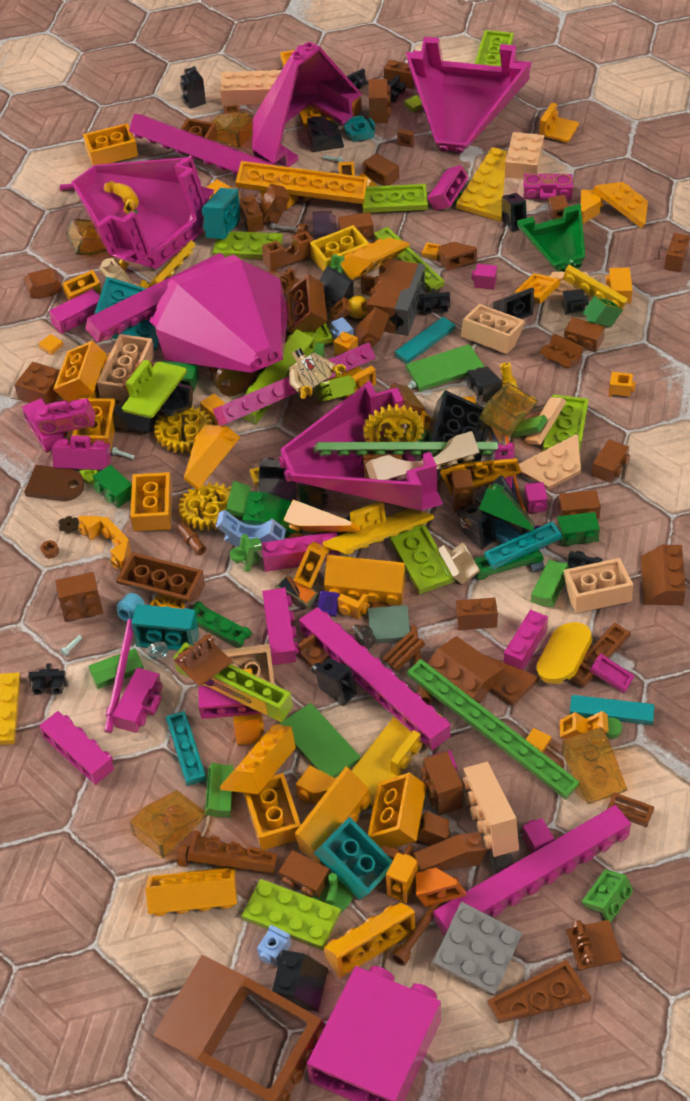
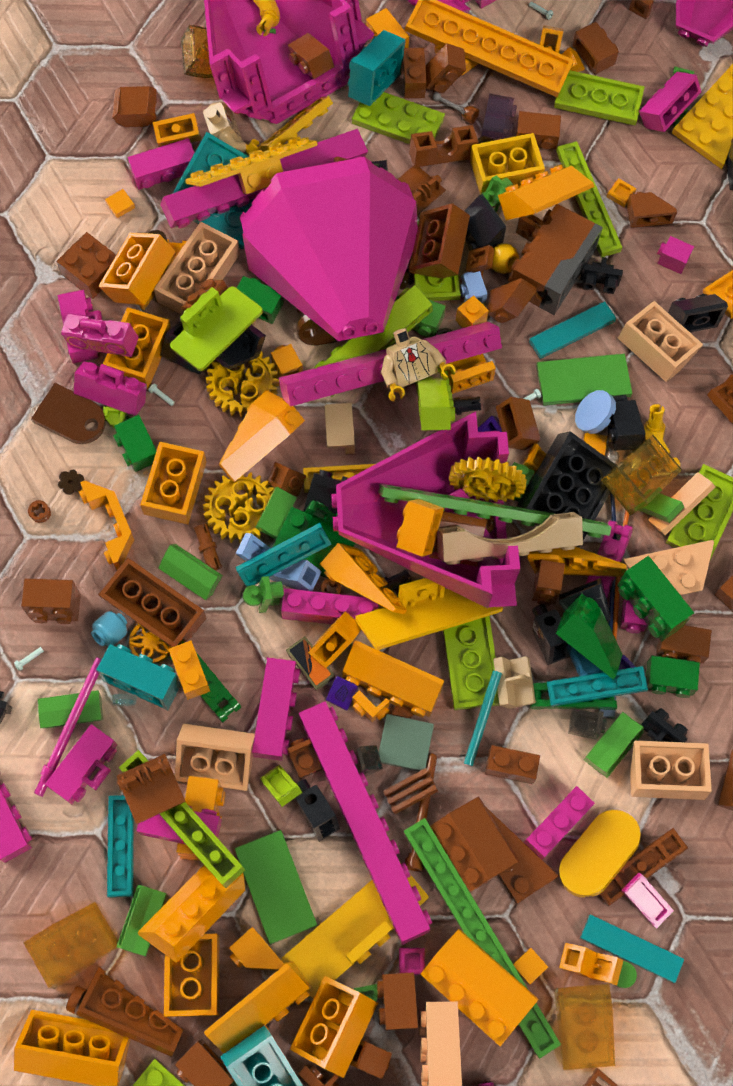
camera: 10 degrees right, 20 degrees up
none -> bright green piece [158,544,223,600]
none -> light orange brick [168,641,210,700]
none -> yellow bracket [185,136,318,194]
none -> teal tile [236,523,331,587]
none -> lime tile [260,765,302,807]
none -> dark orange bracket [267,462,306,496]
none -> dark orange piece [288,33,334,79]
none -> green wing [305,500,337,527]
none -> tan panel [325,403,355,454]
none -> light orange brick [396,499,444,557]
none -> light orange slope [420,929,539,1046]
none -> teal bar [464,670,502,766]
none -> clear smoke bracket [568,708,607,739]
none -> light blue tile [575,390,616,434]
none -> green brick [617,555,694,642]

